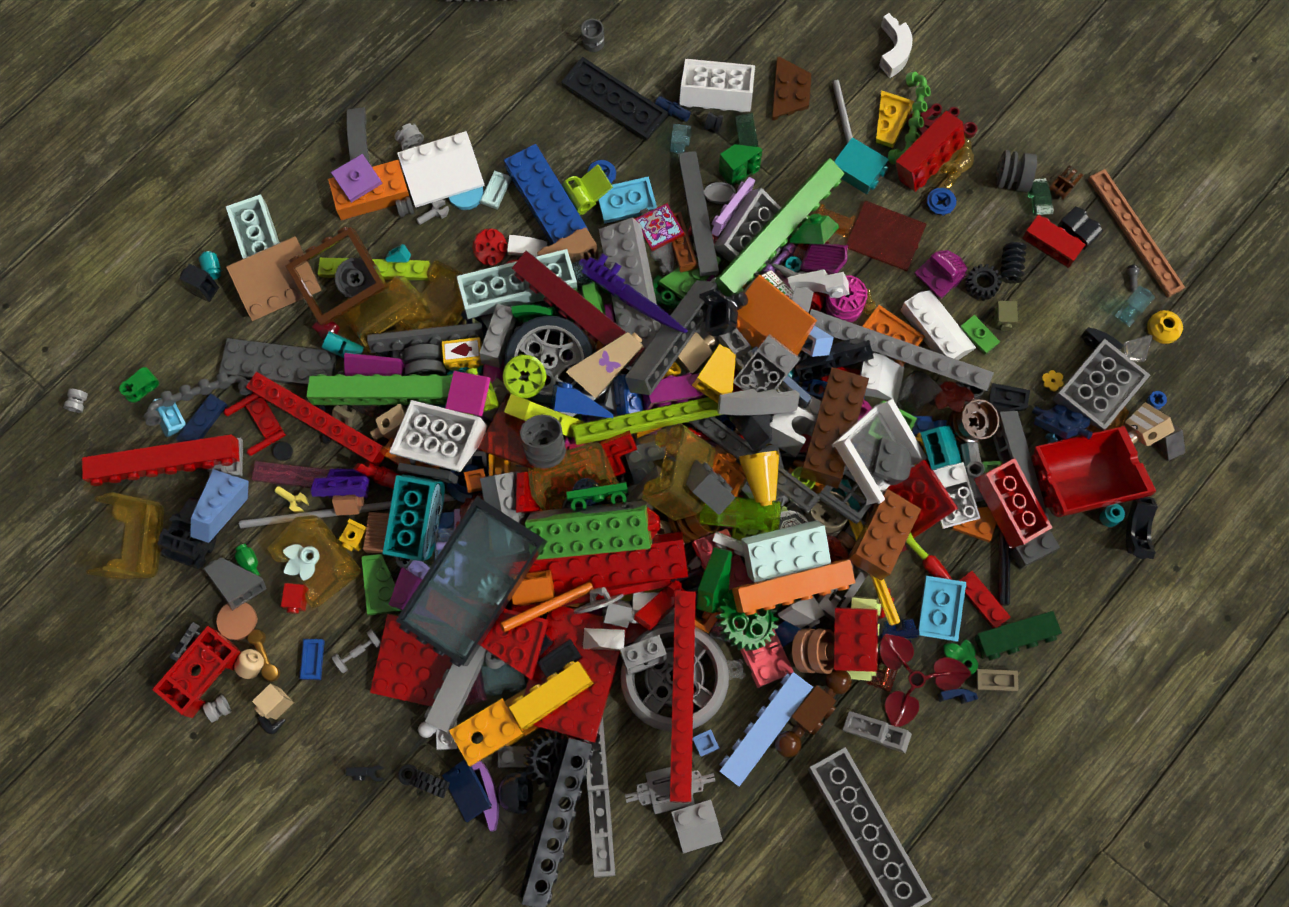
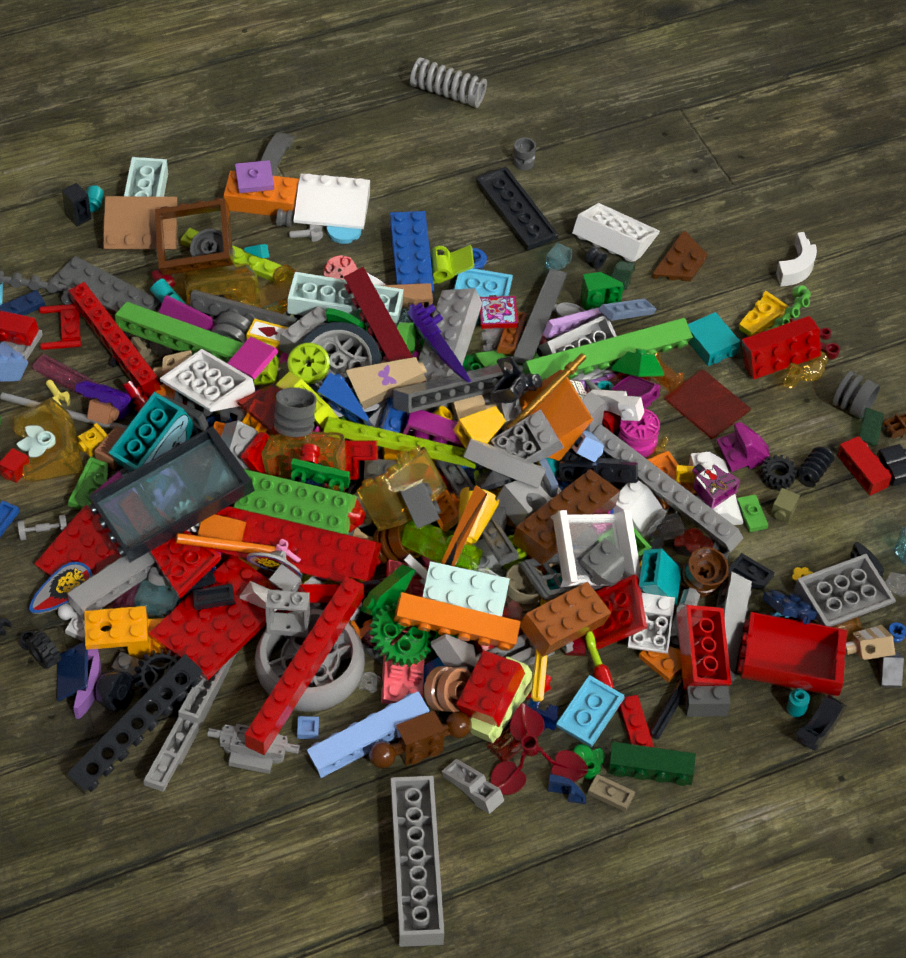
camera: 20 degrees right, 20 degrees down
black piece [273,442,293,461] -> none
light grey wheel [395,123,424,151] -> none
light aqua tile [480,171,511,209] -> none
yellow brick [509,661,594,730] -> none
dark blue pin [655,96,691,122] -> none
light grey slope [671,800,723,853] -> none
light grey bar [832,80,853,143] -> none
blue gear [927,188,956,216] -> none
none -> shield [29,562,93,614]
none -> bright pink hand [275,539,301,563]
none -> red wheel [299,444,320,464]
none -> orange sticker [440,485,487,567]
none -> pearl gold bar [506,353,586,430]
none -> sand blue tile [599,298,656,321]
none -> yellow tile [675,465,695,483]
none -> torso [692,464,740,509]

